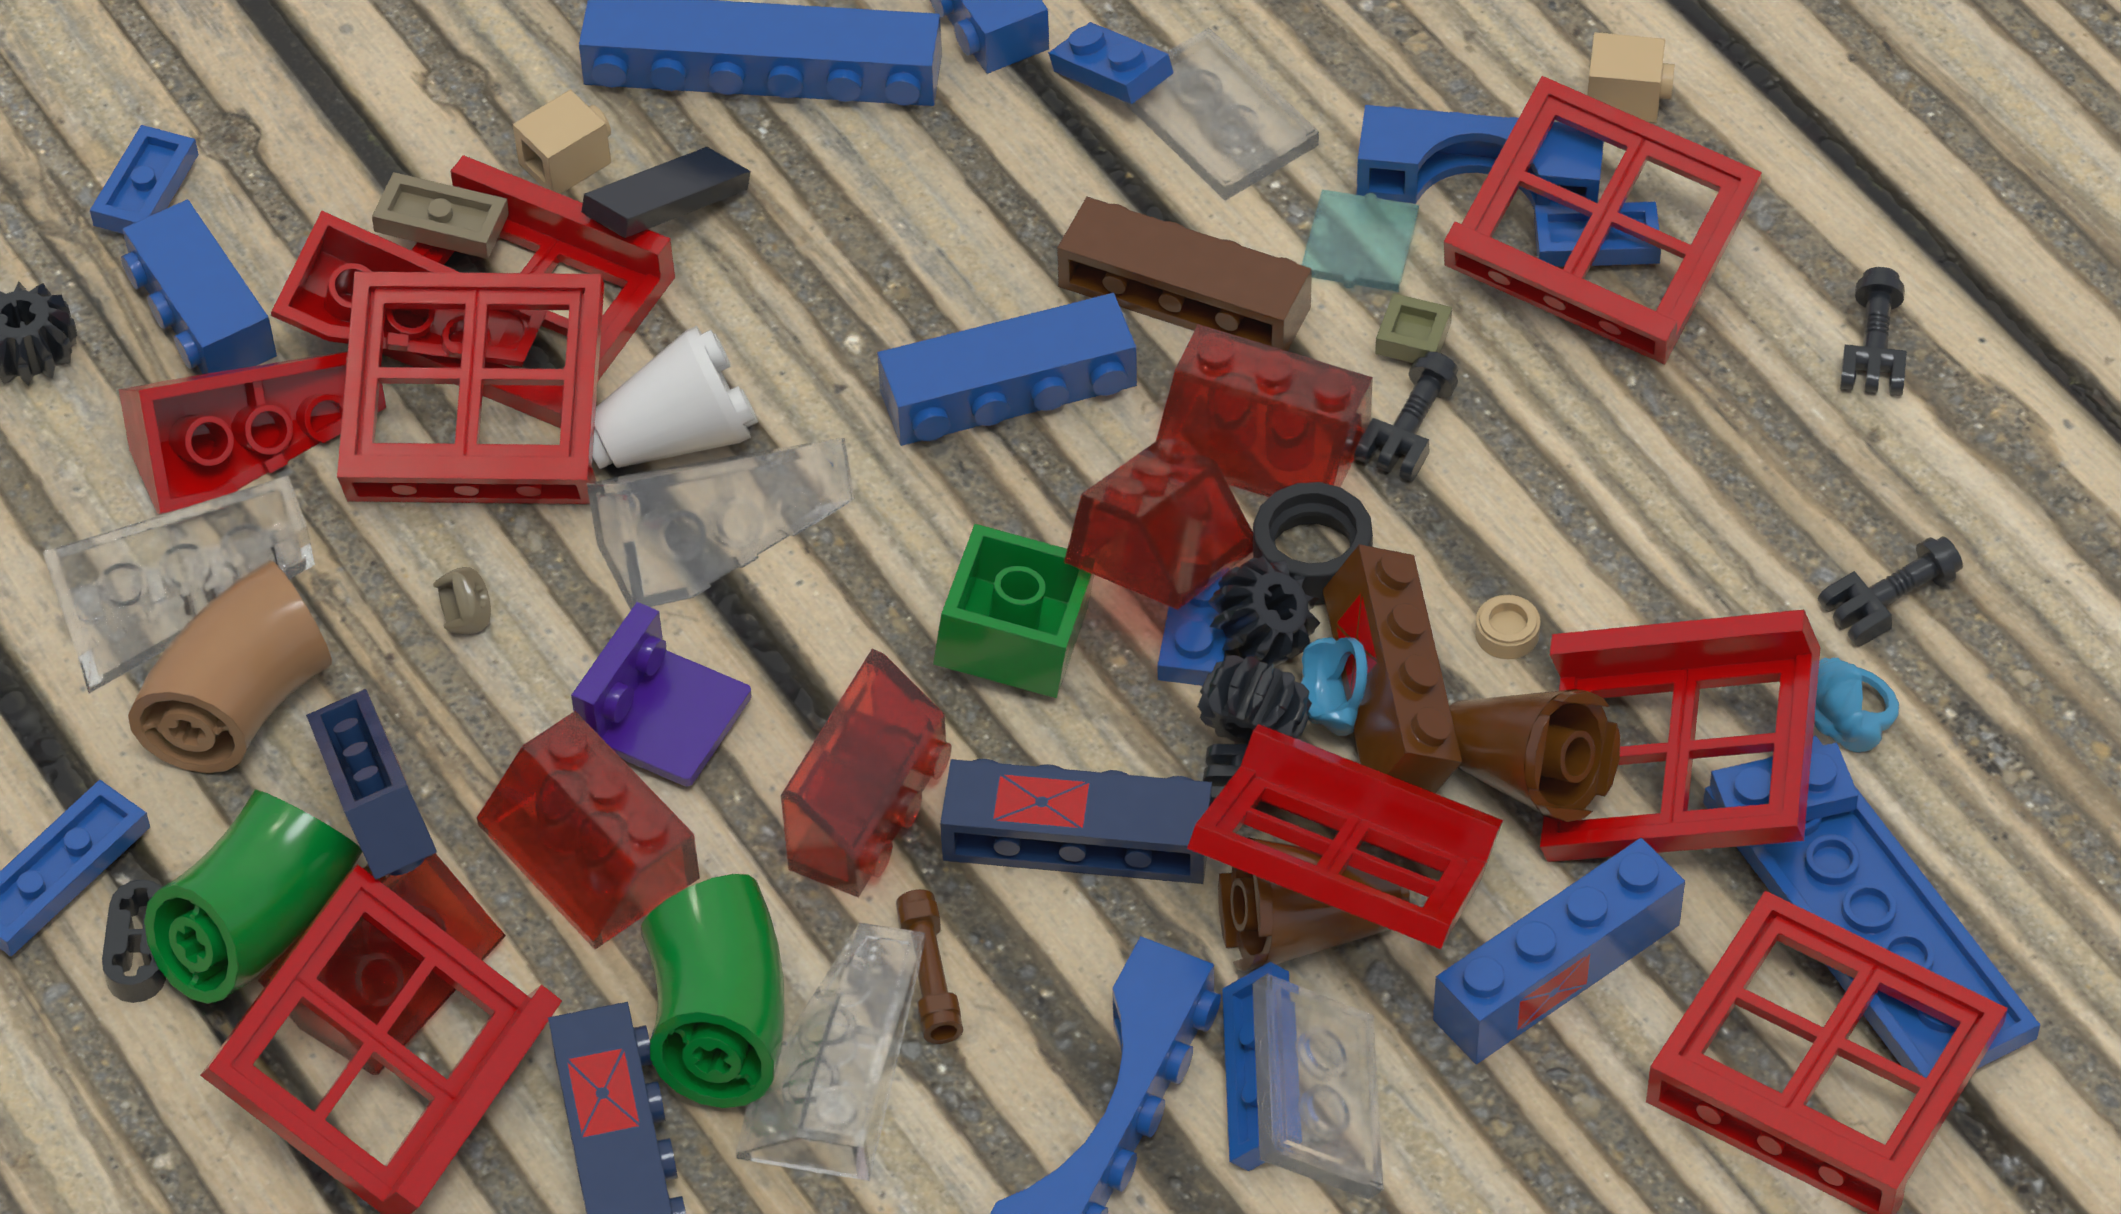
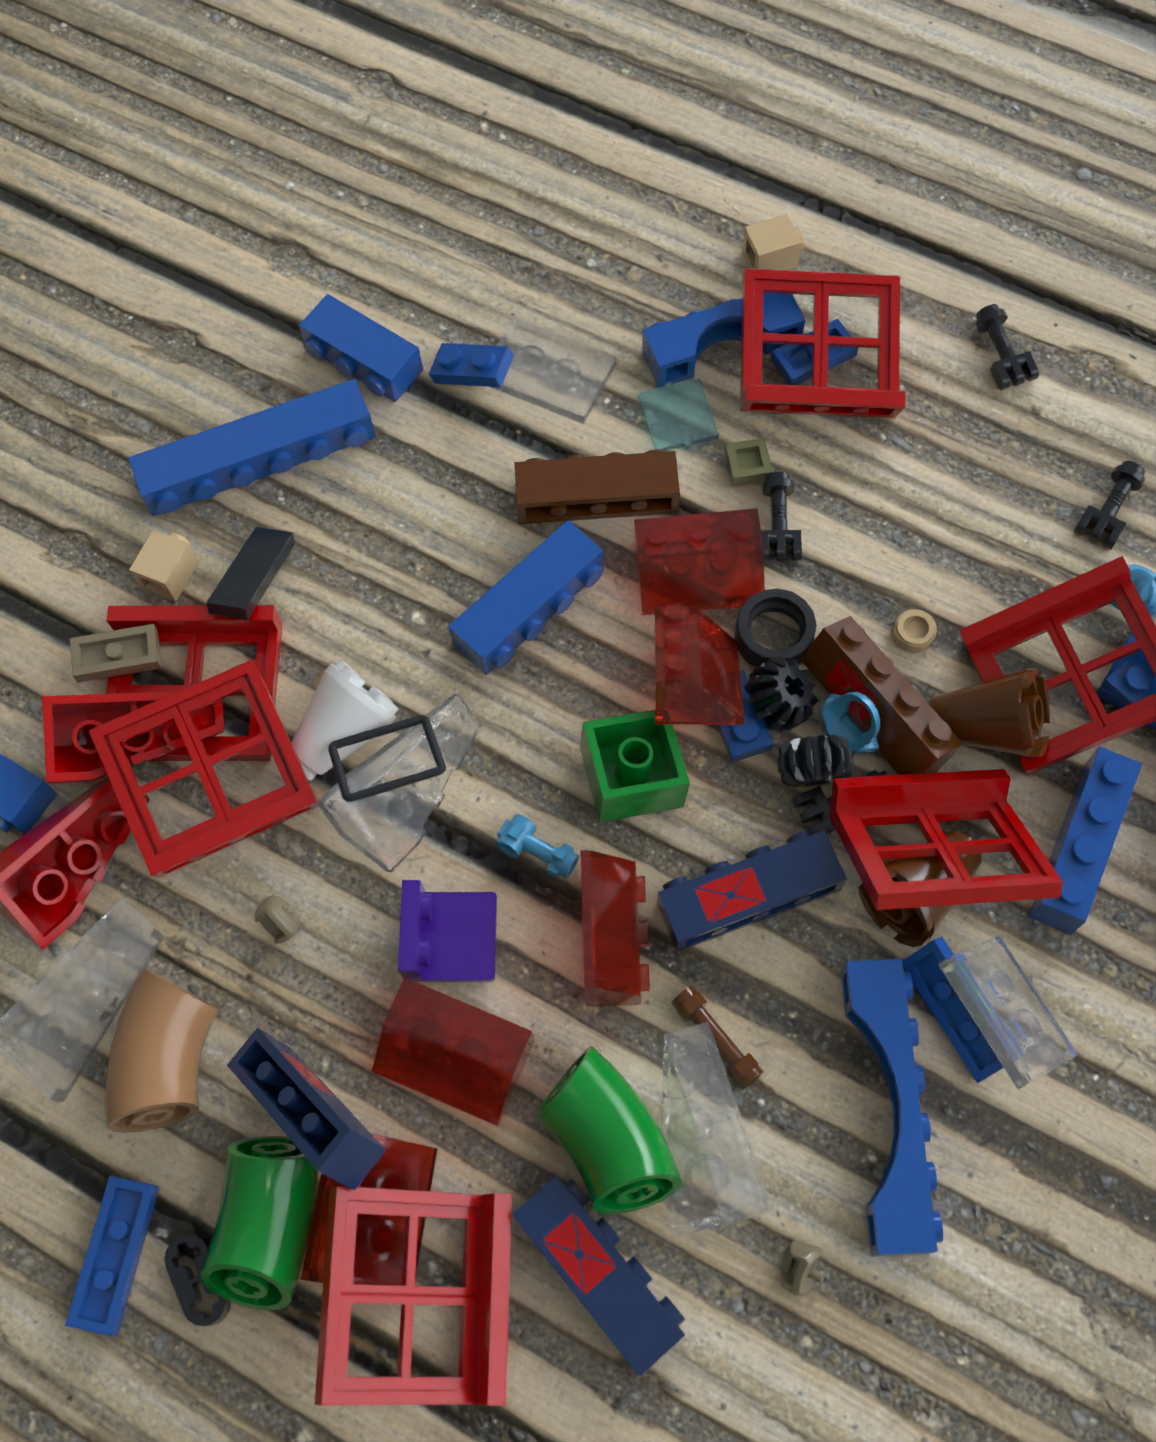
camera: 25 degrees left, 15 degrees up
none -> black piece [328,715,446,802]
none -> dark azure bar [496,814,579,879]

